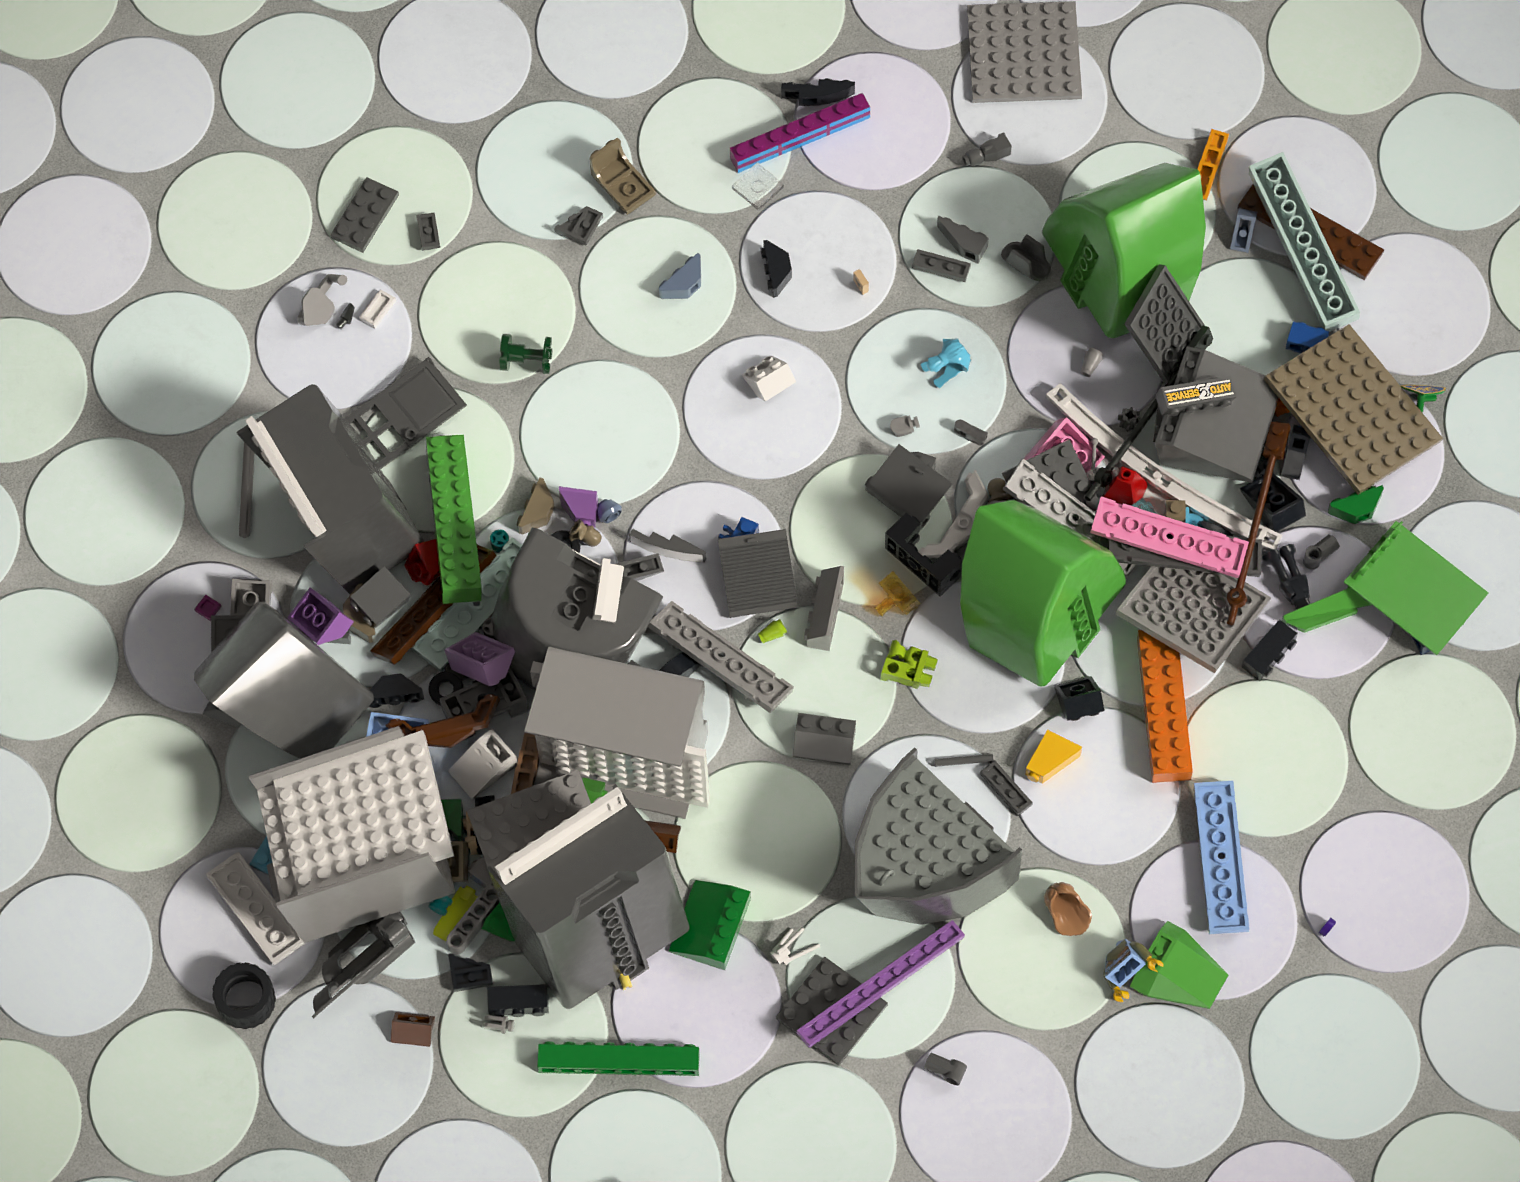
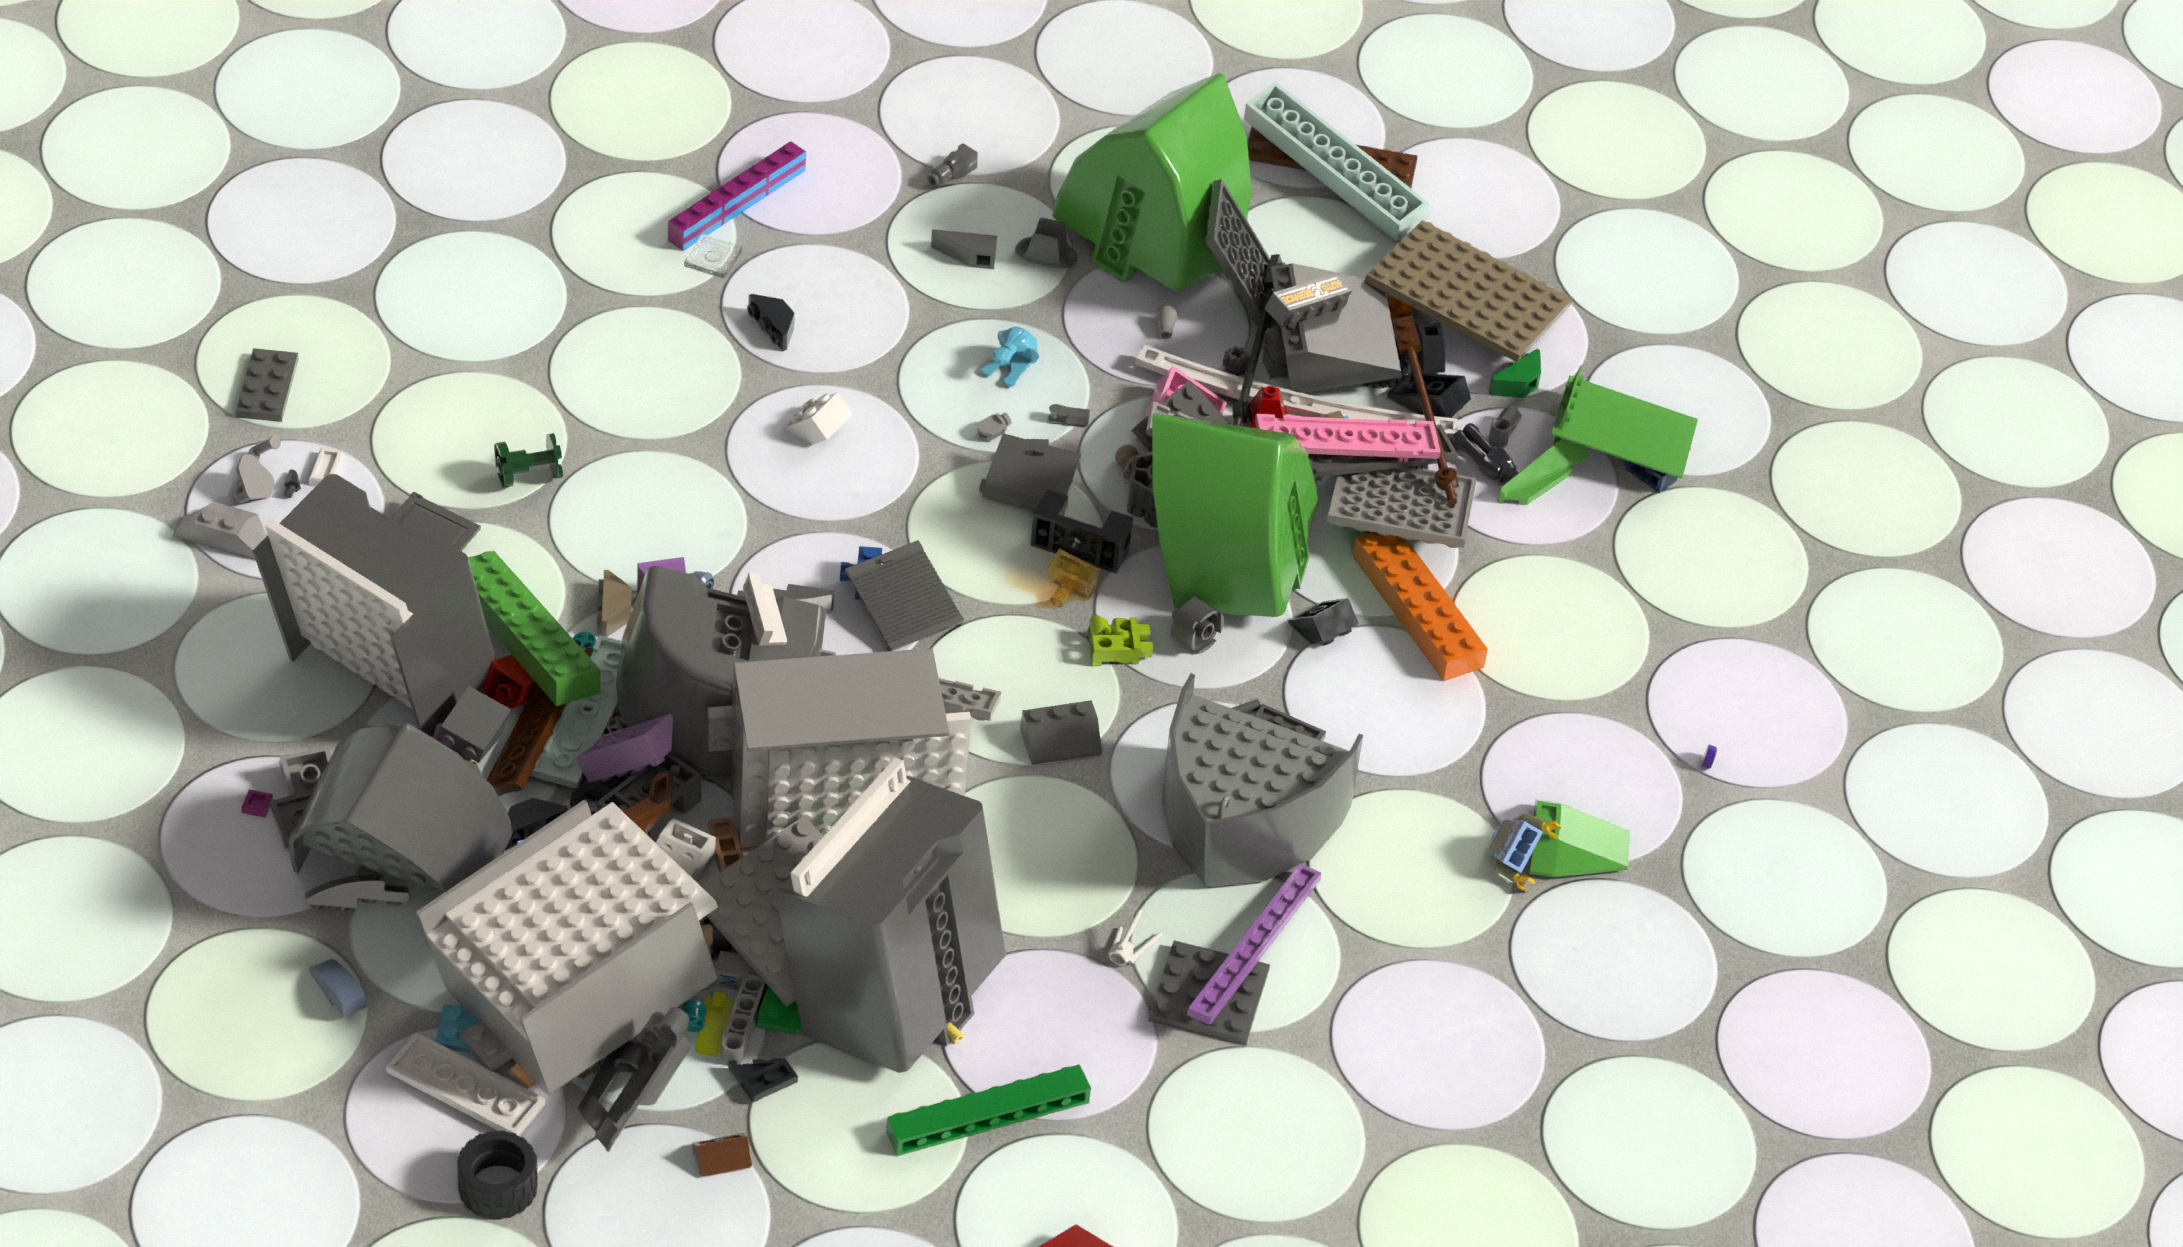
camera: 30 degrees left, 20 degrees down
light grey axle [239,442,255,538] -> none
dark grey plate [416,212,440,251] -> none
light grey arm [483,1015,514,1034] -> none
black brick [487,984,549,1017] -> none
dark grey wing [554,206,603,246] -> none
dark tan bracket [589,138,656,215] -> none
sand blue slope [659,253,701,299] -> none
green slope [669,880,751,970] -> none
lime cone [758,619,787,643] -> none
black slope [781,78,855,106] -> none
light grey slope [804,566,844,651] -> none
tan tile [853,269,869,295] -> none
dark grey plate [912,249,971,282] -> none
white helmet [919,470,988,562] -> none
dark grey piece [924,1052,967,1086] -> none
light grey plate [967,1,1082,103] -> none
yellow slope [1025,729,1082,784] -> none
medium nougat hair [1044,882,1092,936] -> none
light grey hinge [1086,438,1098,484] -> none
light blue piece [1194,781,1249,934] -> none
sand blue slope [1230,208,1257,253] -> none
black brick [1242,619,1298,681] -> none
blue brick [1285,322,1329,353] -> none
shield [1401,385,1446,412] -> none
none -> light grey wedge [173,502,267,560]
none -> sand blue slope [309,959,367,1017]
none -> dark grey brick [1171,597,1224,653]

